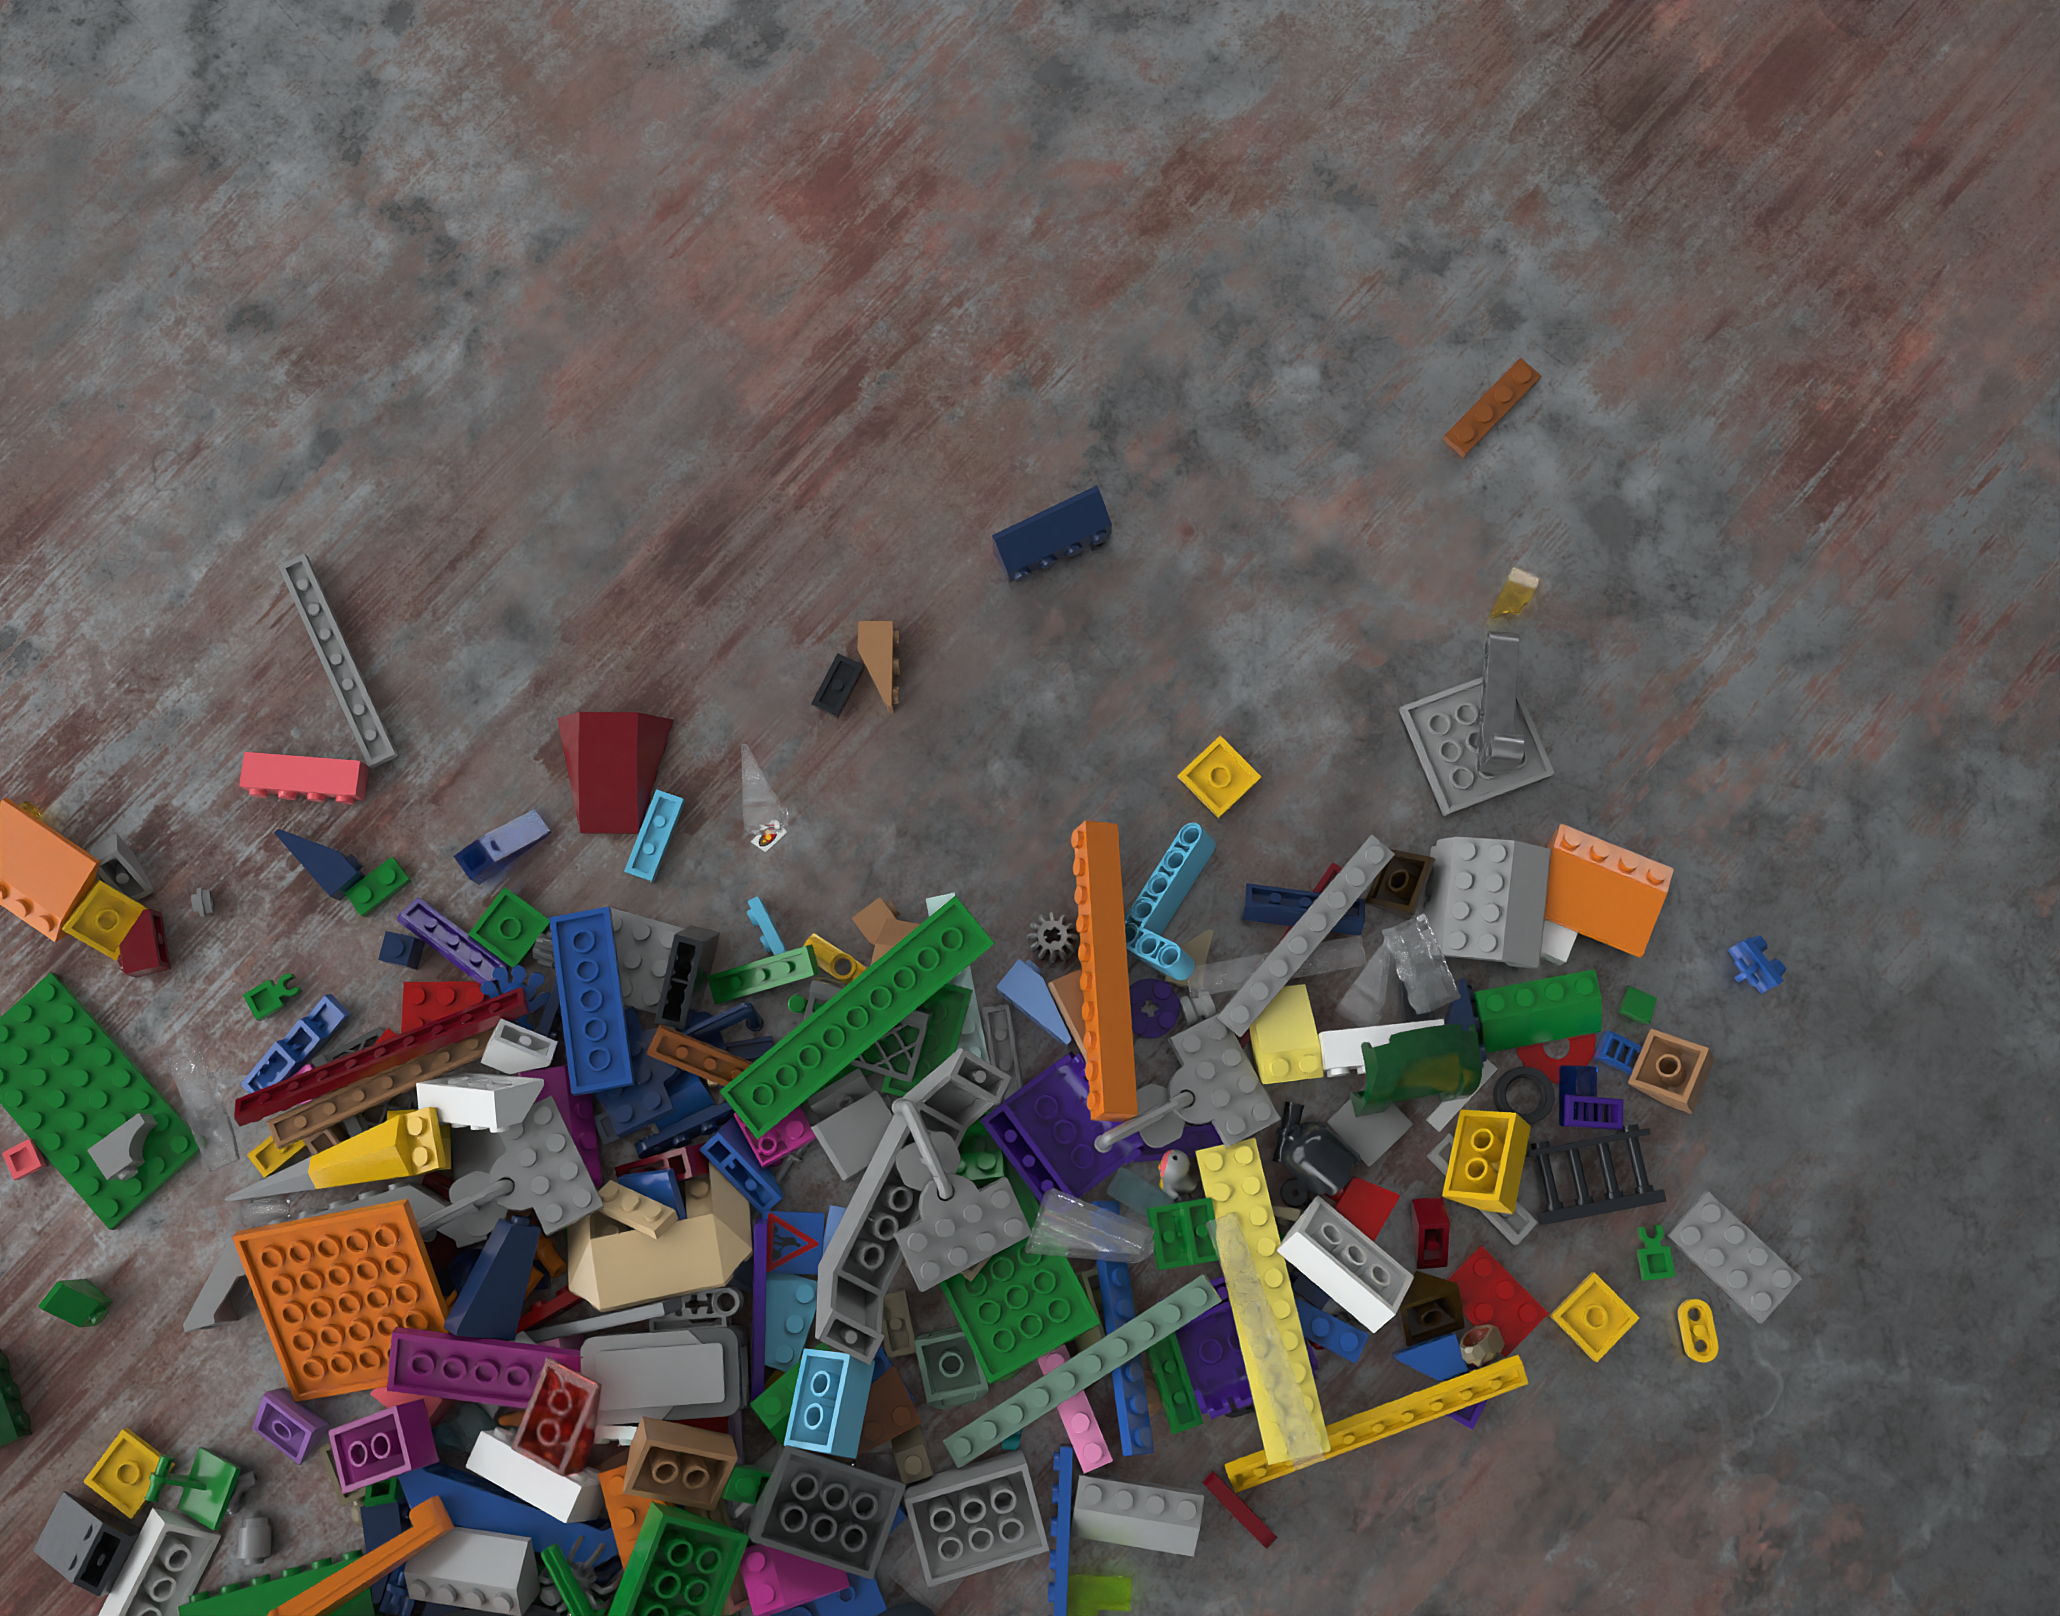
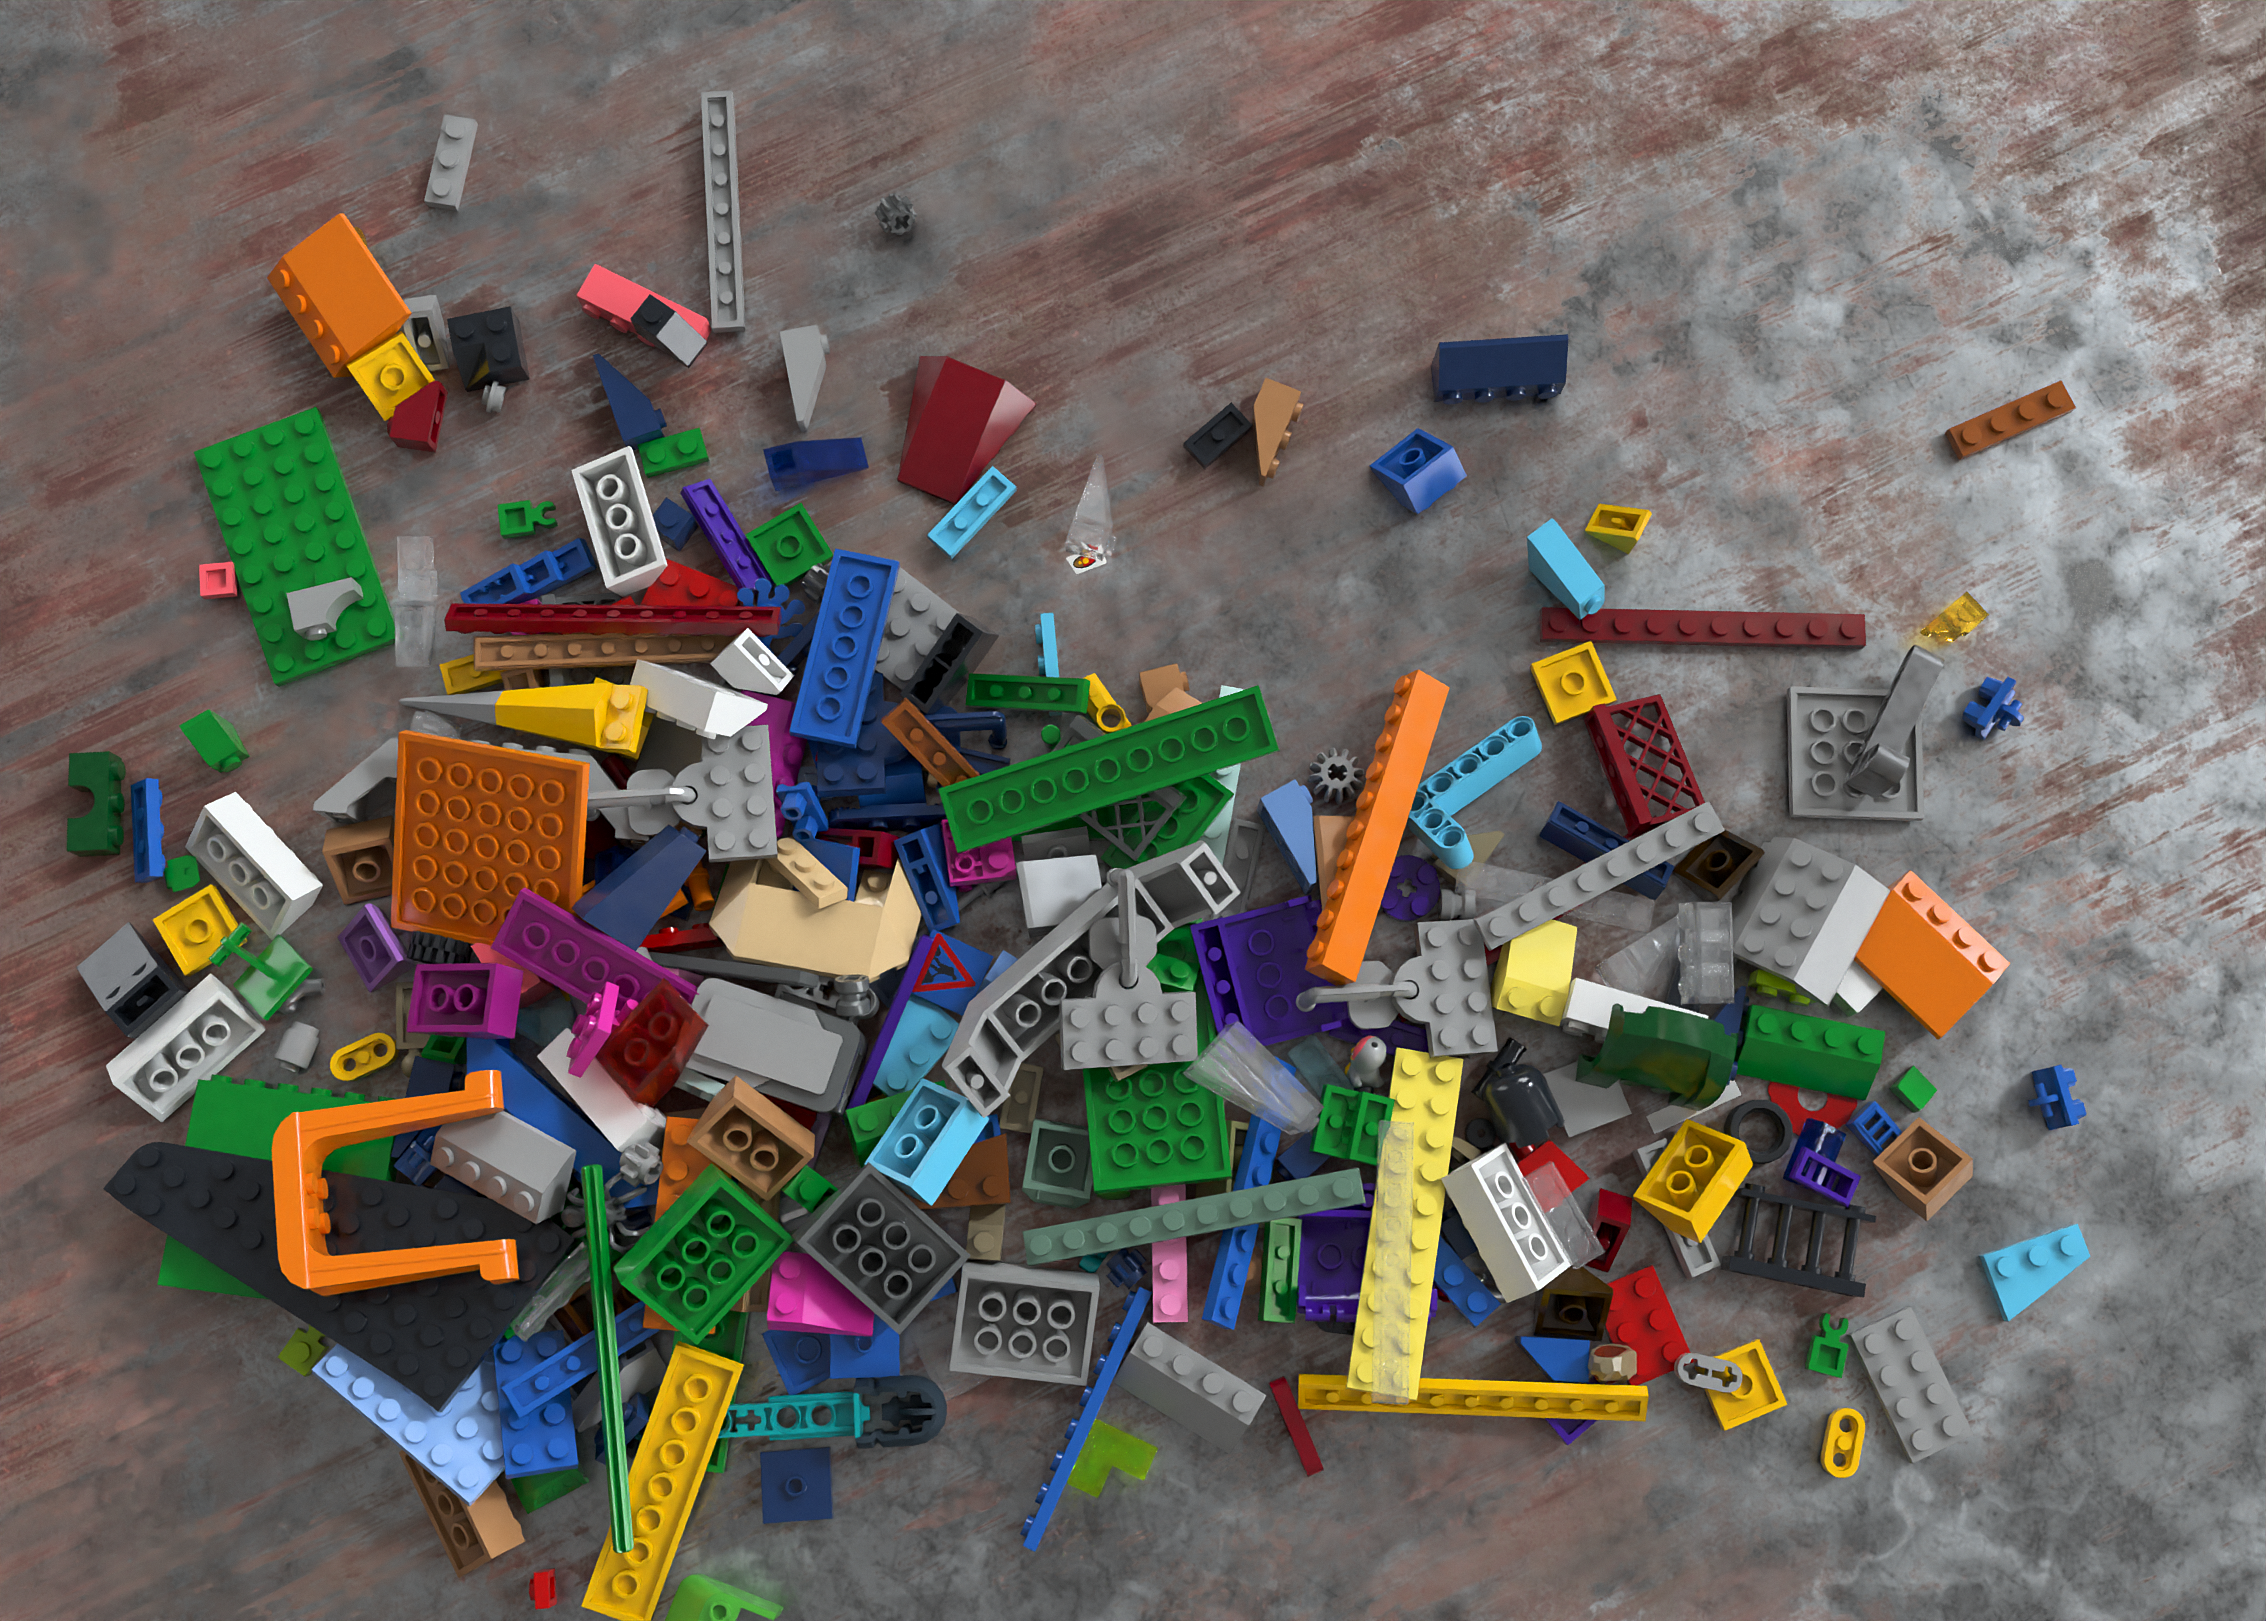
camera: 15 degrees right, 0 degrees up
none -> blue plate [131,778,165,883]
none -> green piece [163,855,200,893]
none -> white slope [185,792,323,940]
none -> medium nougat slope [322,815,395,905]
none -> yellow plate [330,1033,399,1082]
none -> black tyre [406,931,473,964]
none -> light grey plate [424,114,478,211]
none -> black slope [447,306,530,392]
none -> dark pink plate [566,982,640,1078]
none -> white slope [571,446,667,597]
none -> light grey gear [619,1142,663,1187]
none -> black slope [630,294,708,368]
none -> blue hips [776,782,829,842]
none -> light grey slope [780,324,830,432]
none -> dark grey wheel [835,974,871,1016]
none -> dark grey gear [875,193,917,235]
none -> dark blue gear [1106,1248,1147,1289]
none -> dark blue brick [1275,1131,1330,1181]
none -> blue slope [1369,428,1467,514]
none -> clear plate [1521,1161,1605,1269]
none -> medium azure slope [1527,518,1605,620]
none -> dark red plate [1540,607,1866,649]
none -> dark red fence [1583,694,1705,836]
none -> yellow slope [1585,503,1652,554]
none -> light grey beam [1674,1353,1742,1392]
none -> lime plate [1748,969,1816,1007]
none -> blue hips [1962,676,2024,740]
none -> medium azure wing [1979,1224,2091,1322]

